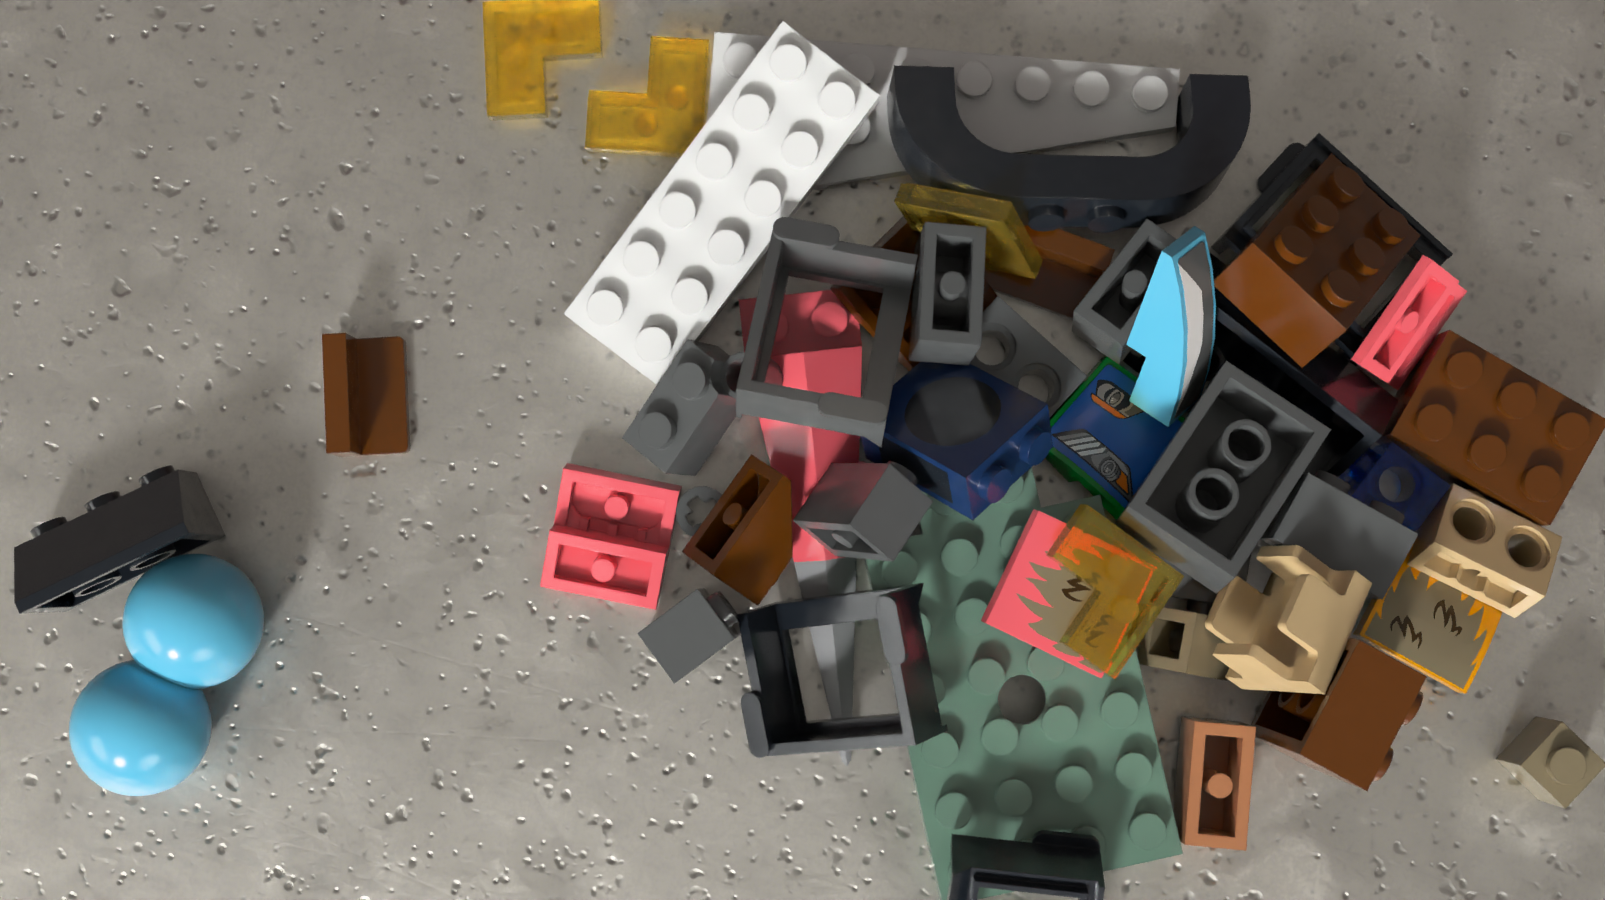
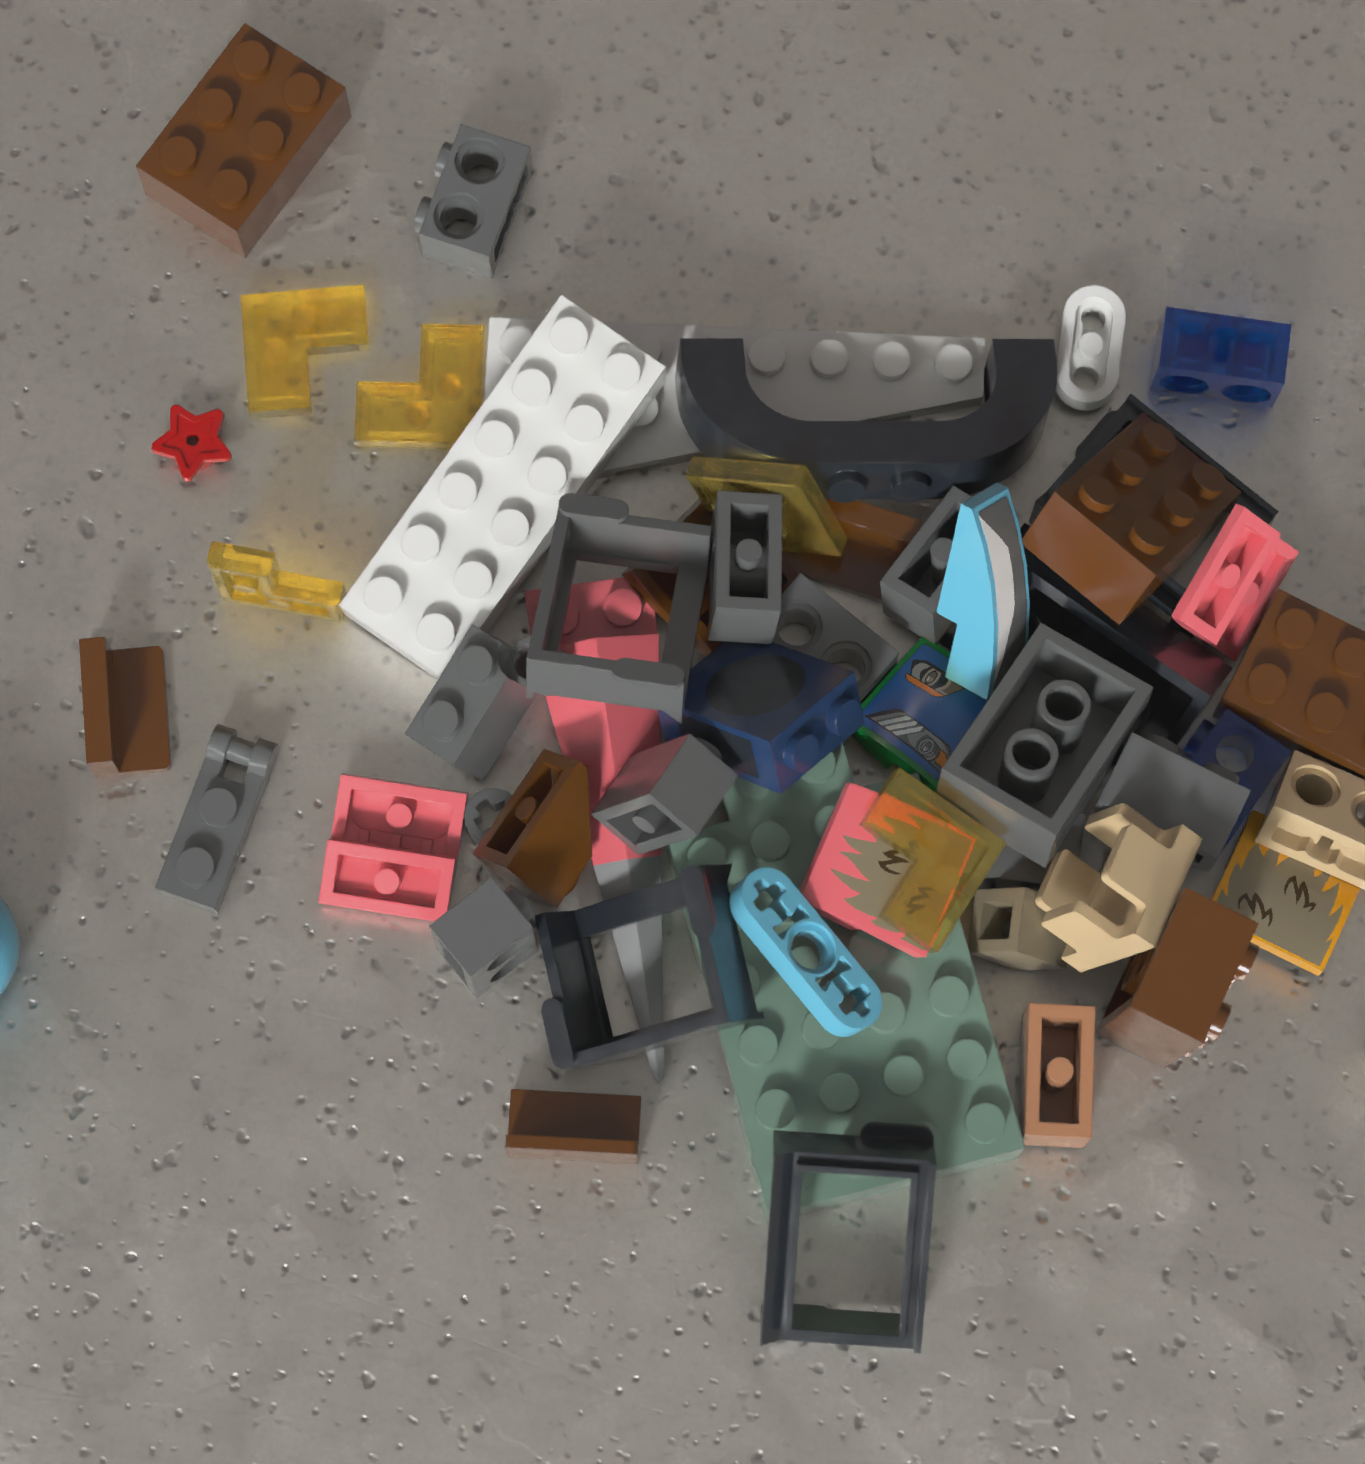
camera: 10 degrees left, 10 degrees down
none -> red plate [151,404,232,482]
none -> dark grey plate [155,724,279,914]
none -> clear yellow tile [206,541,347,622]
none -> reddish brown panel [505,1089,641,1164]
none -> medium azure beam [729,867,882,1037]
none -> white plate [1055,285,1126,410]
none -> clear blue brick [1149,307,1292,408]

